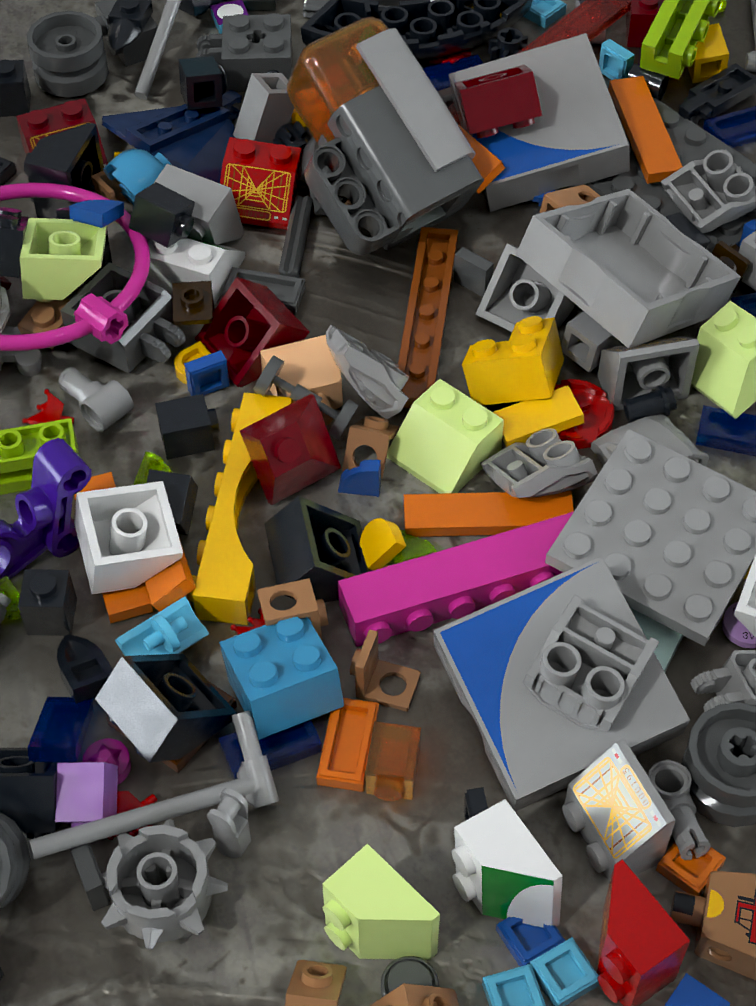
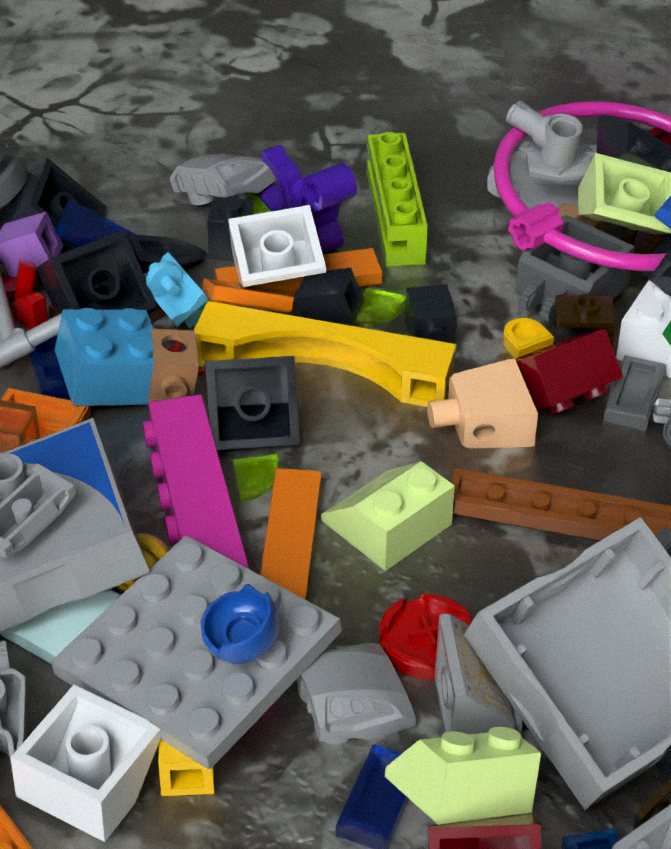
camera: 95 degrees right, 10 degrees down
red piece [22,389,75,425] -> none
light grey pin [58,367,134,432] -> none
blue tile [184,350,230,396] -> none
dark red slope [240,394,341,505] -> none
dark grey wheel [253,355,359,440] -> none
light grey slope [326,325,409,419] -> none
blue tile [338,460,381,497] -> none
medium nougat bracket [342,416,400,479] -> none
medium nougat bracket [350,629,421,712] -> none
yellow tile [360,518,407,570] -> none
yellow brick [462,316,564,406] -> none
light grey slope [481,428,598,498] -> none
yellow tile [493,385,584,447] -> none
black pin [622,385,677,423] -> none
none -> red tile [13,292,48,330]
none -> red tile [15,259,36,300]
none -> blue hair [201,584,280,664]

